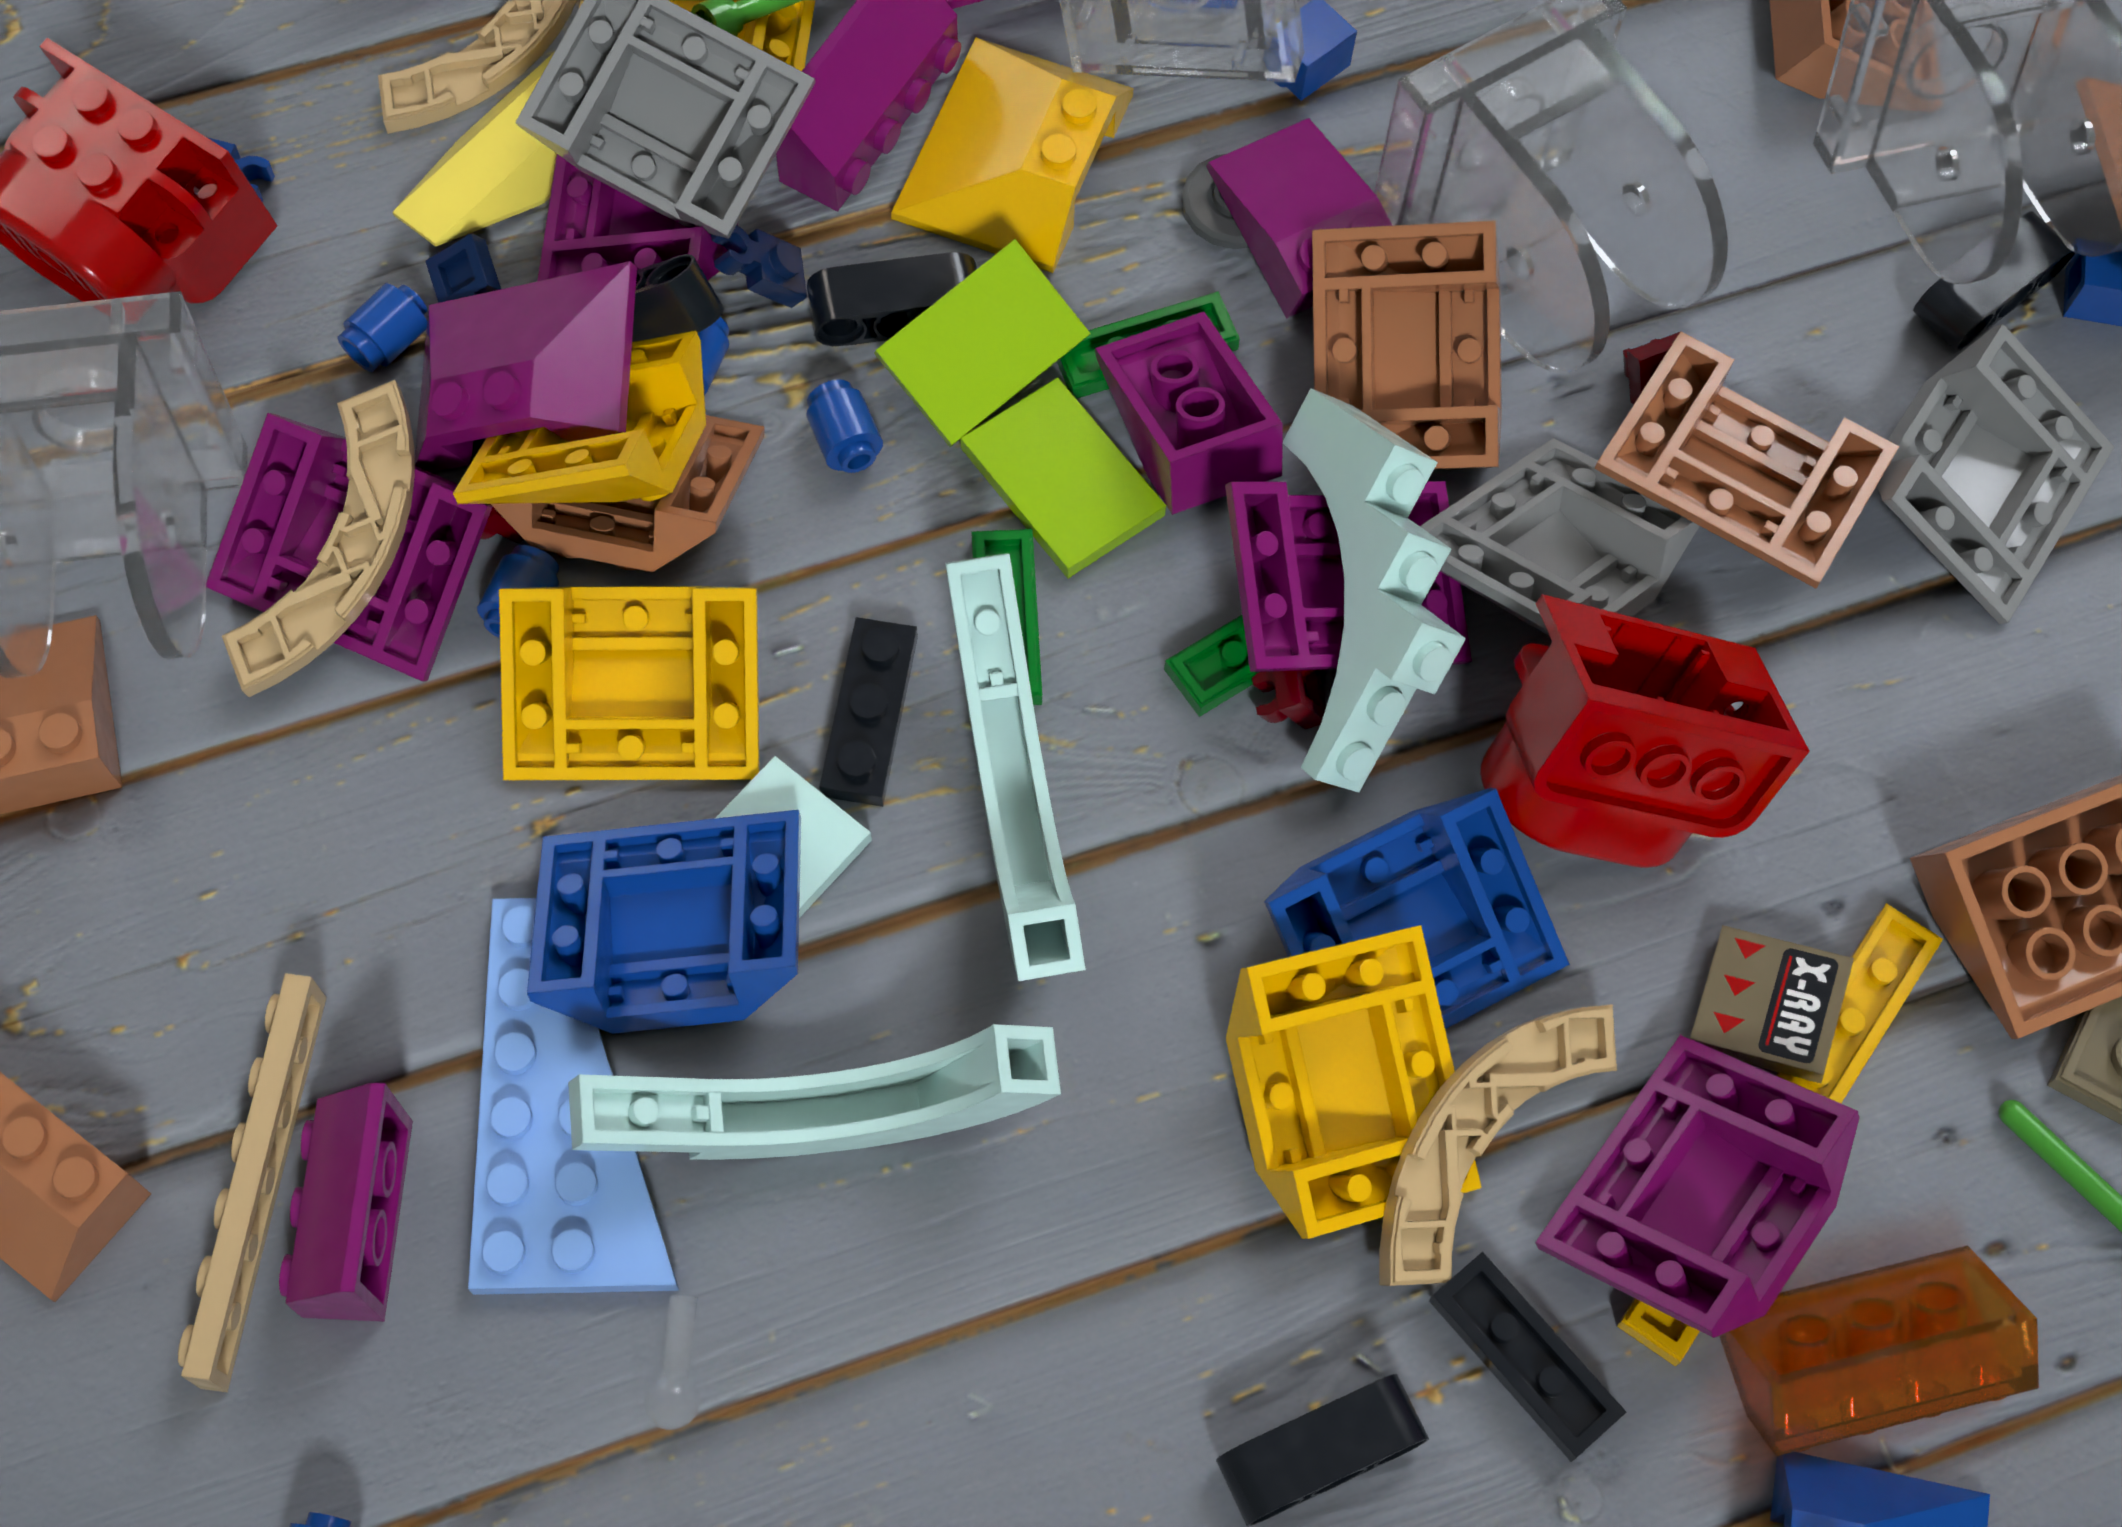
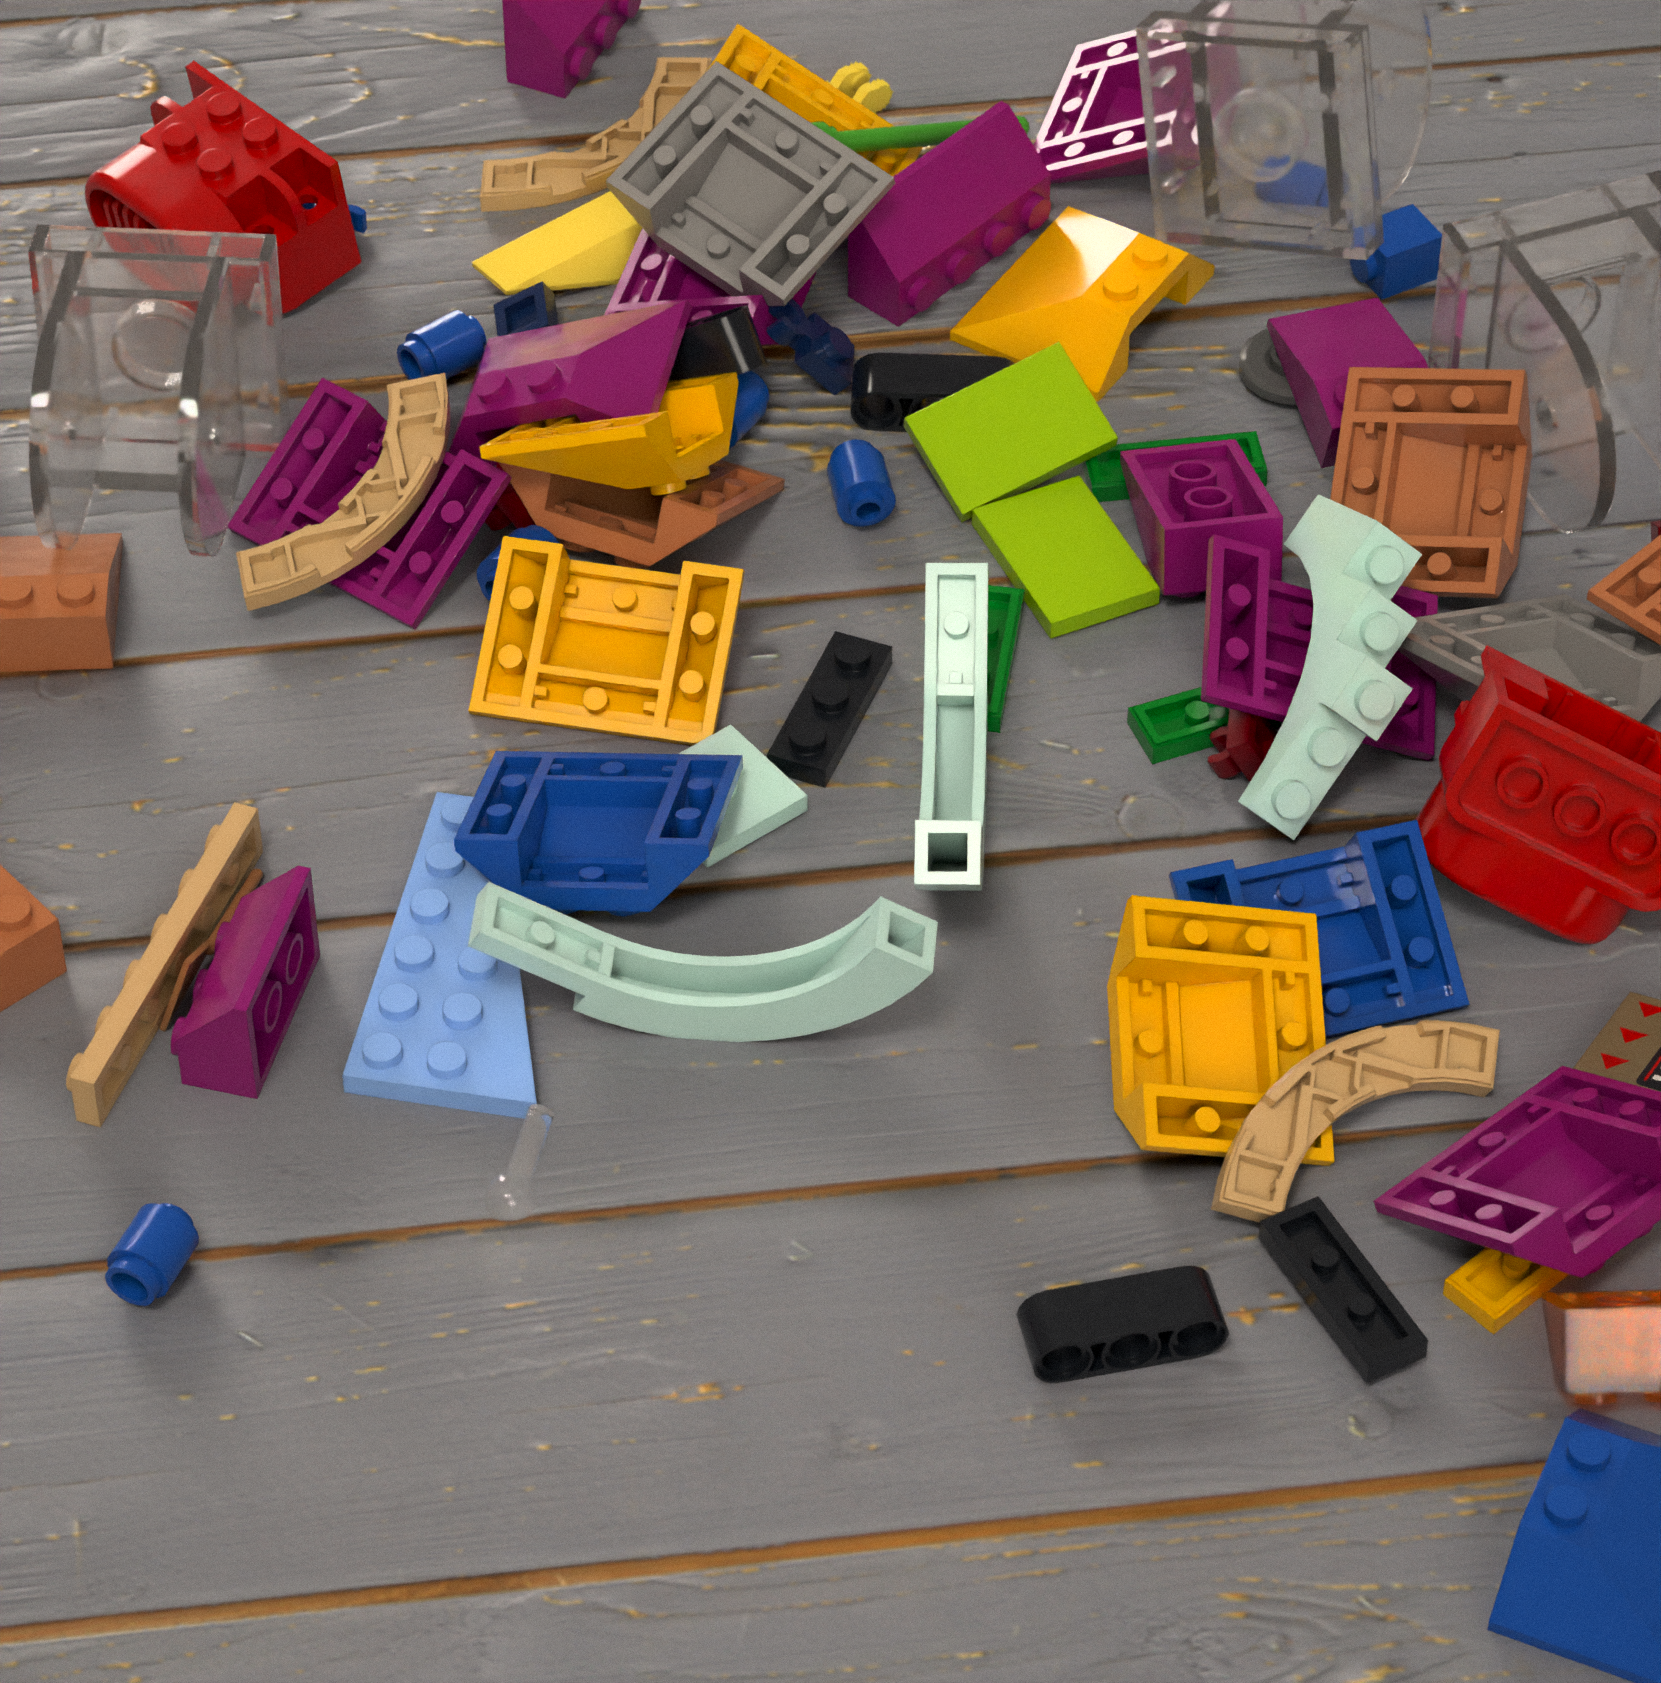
camera: 15 degrees right, 20 degrees down
none -> medium nougat piece [159,868,263,1032]

